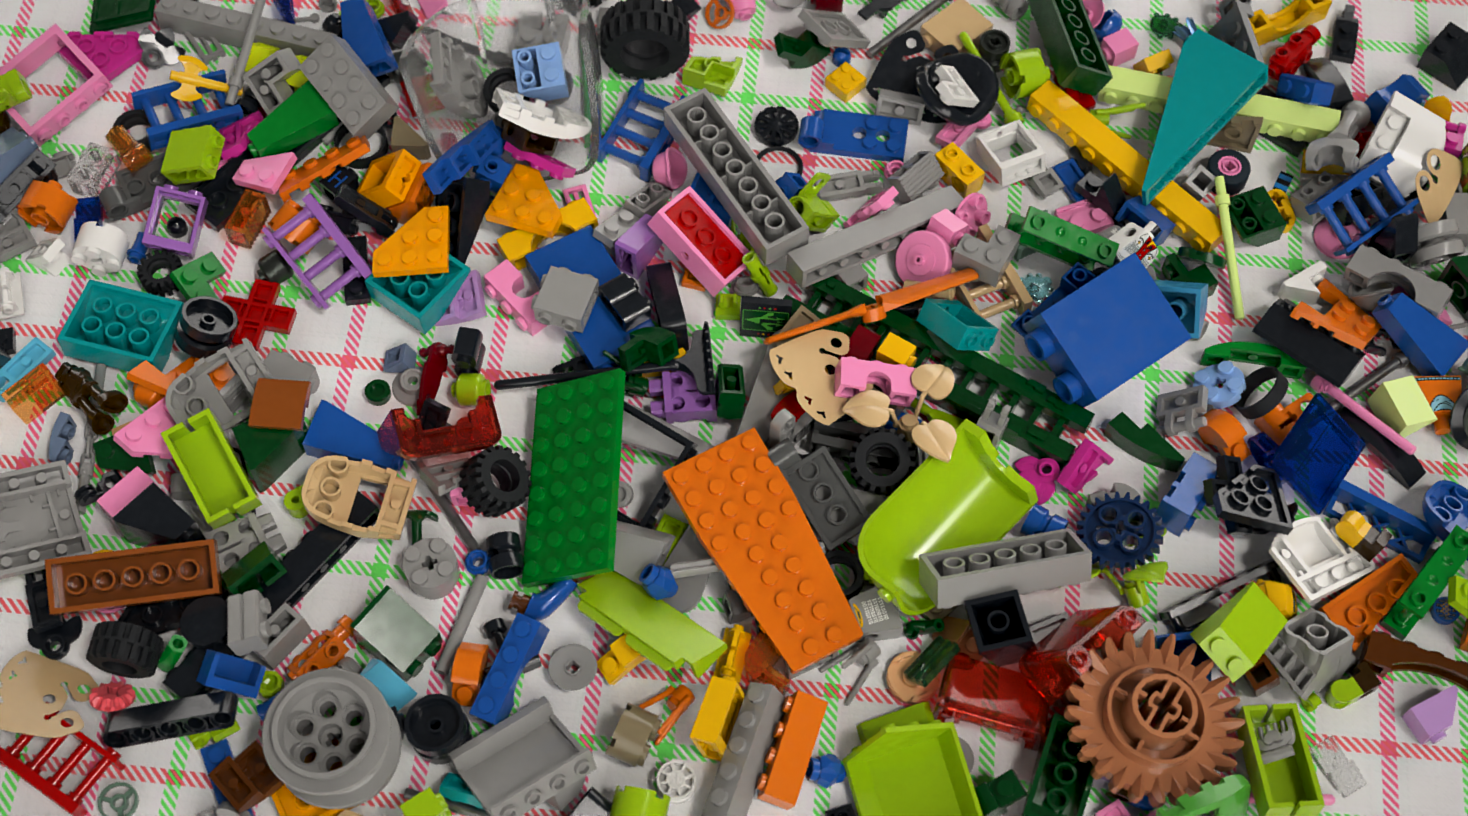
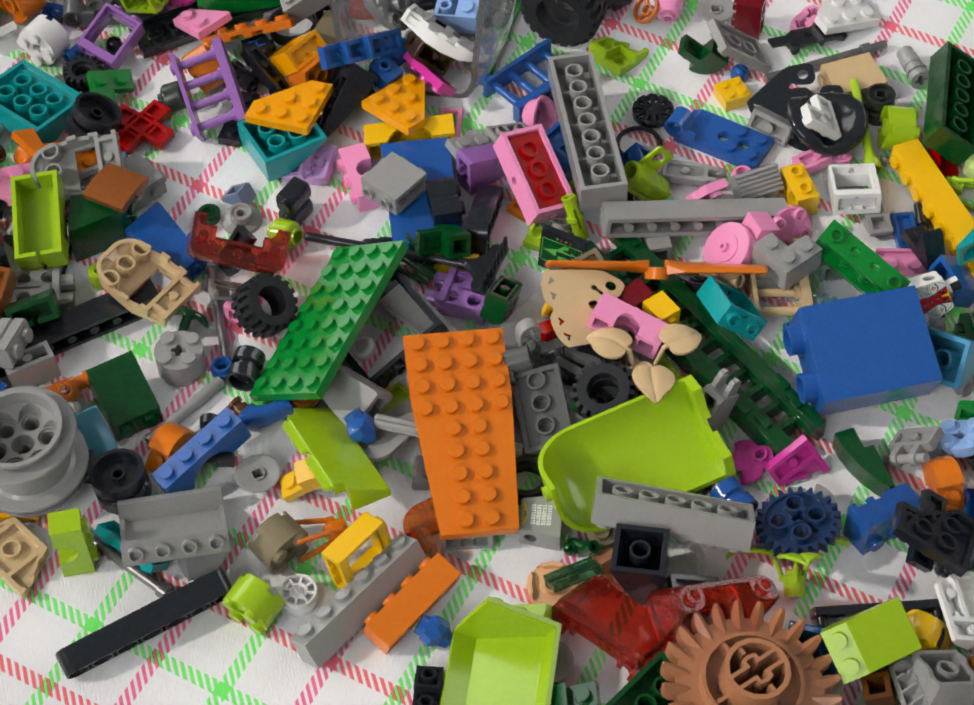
camera: 25 degrees right, 10 degrees down
clear orange brick [223,189,271,249] -> none
dark red piece [417,342,454,416] -> none
yellow hinge [713,624,752,684] -> none
light grey plant [819,638,881,706] -> none

